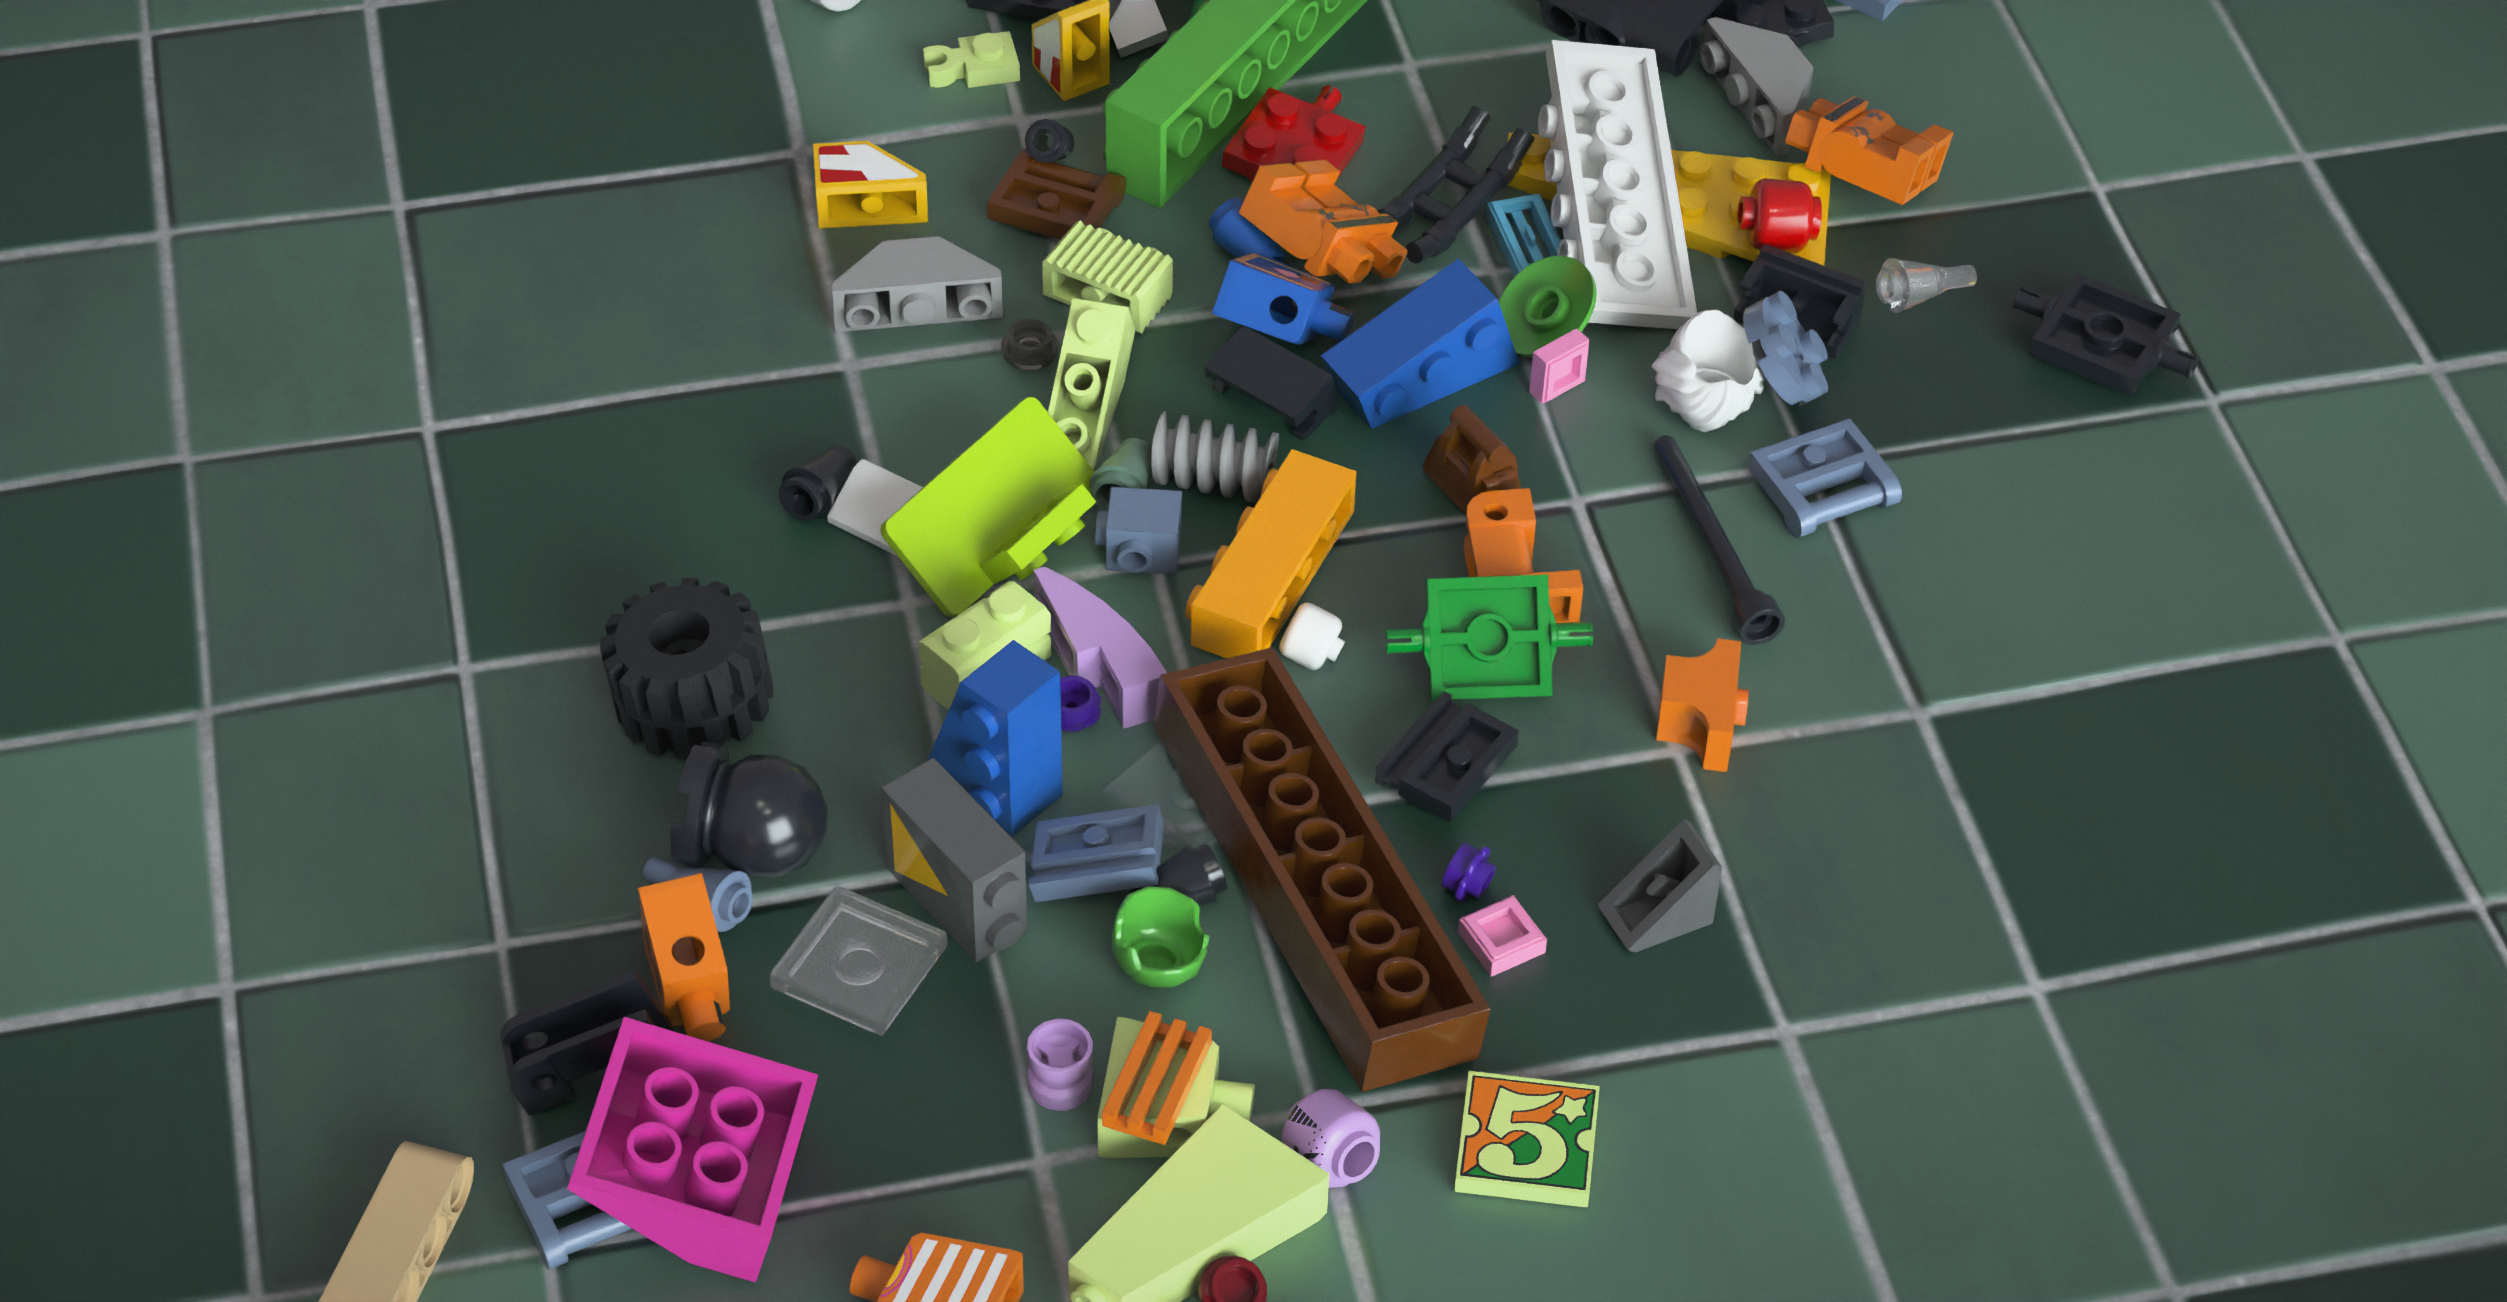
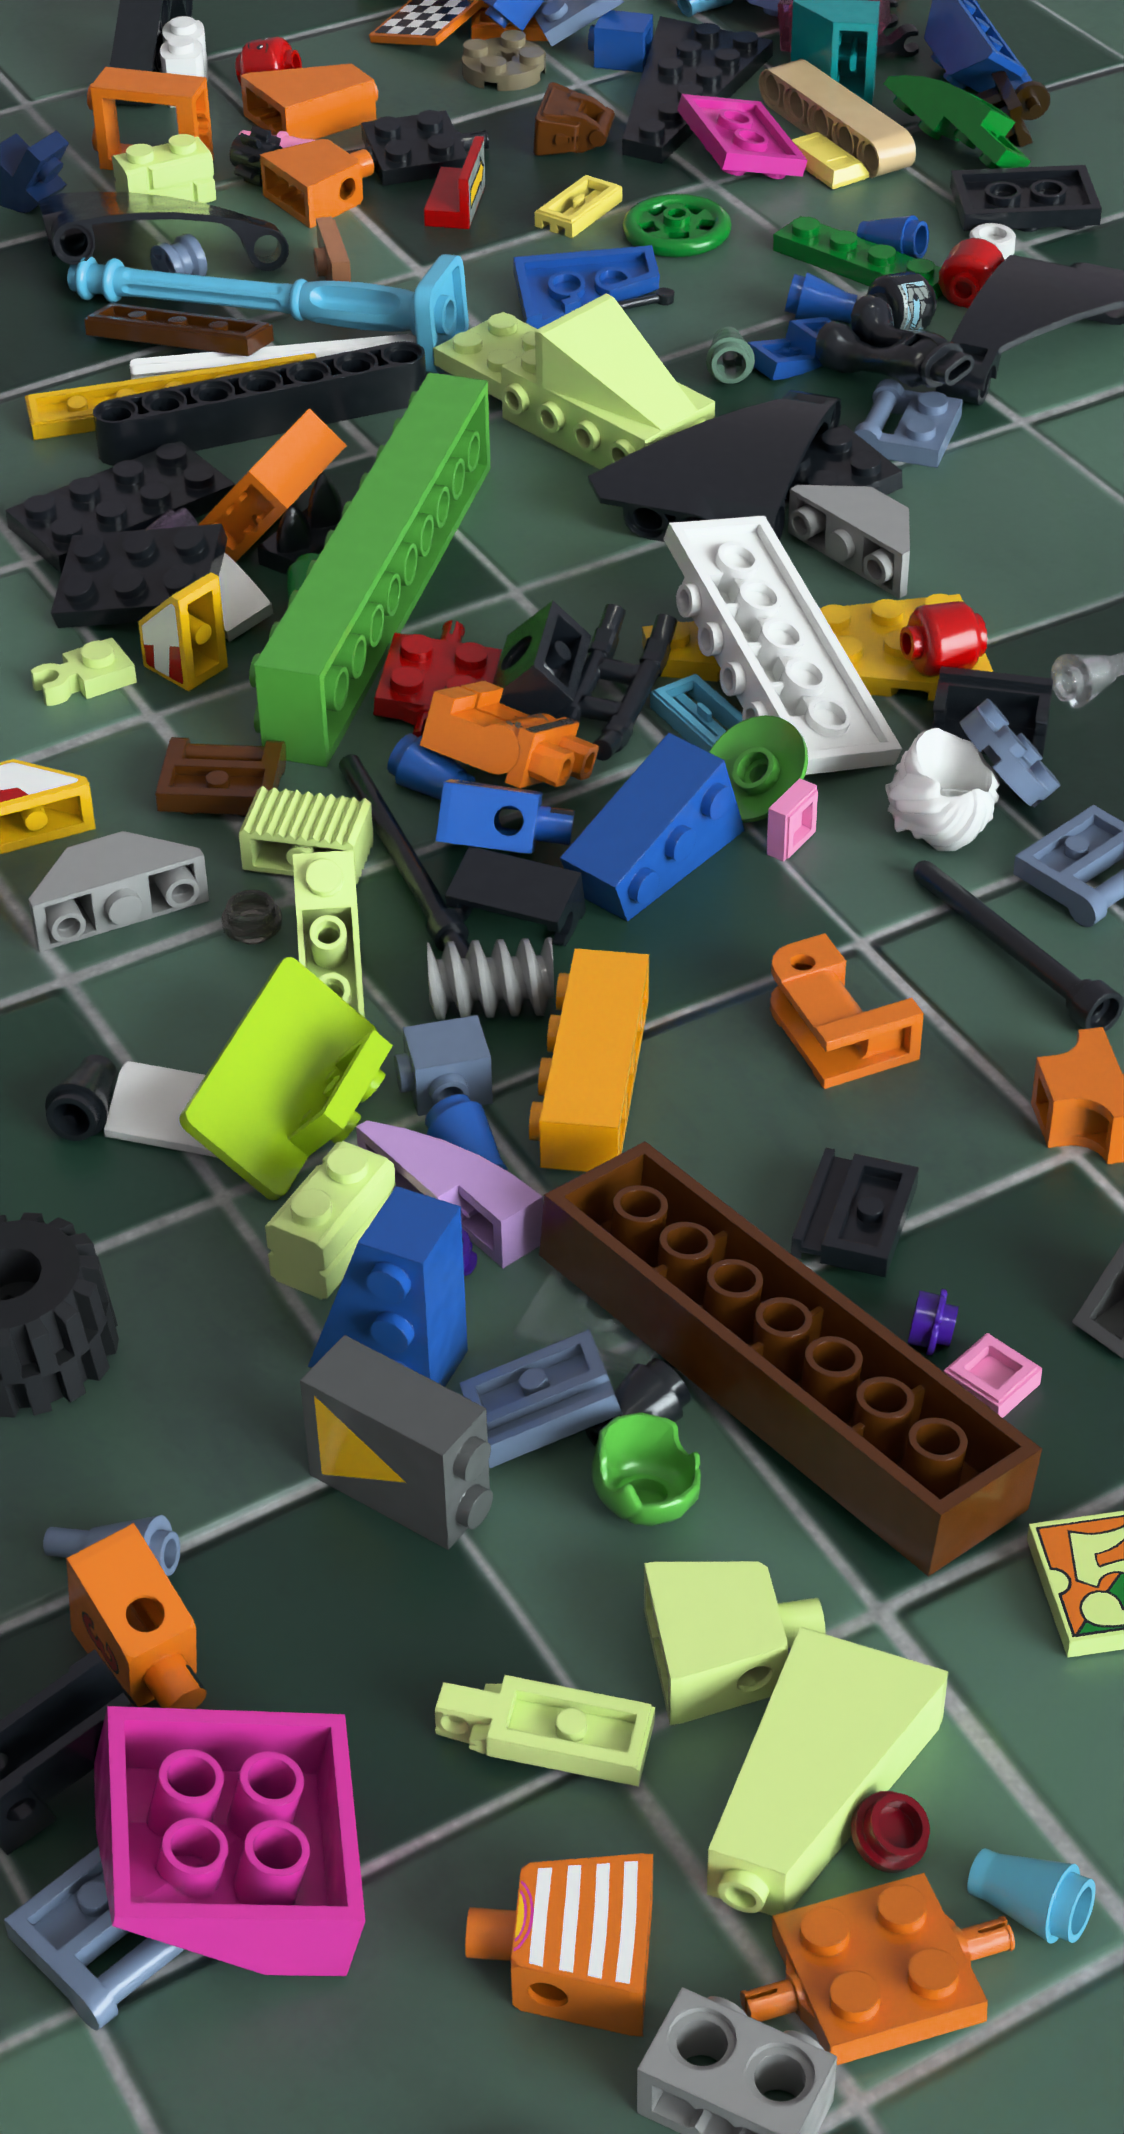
camera: 15 degrees left, 5 degrees down
black tile [671,742,828,879] -> none
clear tile [769,885,947,1036] -> none
black pin [1025,119,1075,163] -> none
lavender wheel [1027,1019,1093,1111] -> none
sand green cone [1089,438,1151,511] -> none
orange tile [1102,1011,1212,1145] -> none
white piece [1279,602,1345,670] -> none
lavender head [1282,1089,1380,1188] -> none
green plate [1385,574,1593,700] -> none
reddish brown piece [1423,404,1521,515] -> none
orange hips [1785,96,1954,205] -> none
none -> black bar [339,754,470,958]
none -> blue cone [425,1094,508,1171]
none -> yellowish green hinge [435,1675,655,1787]
none -> black brick [493,600,592,716]

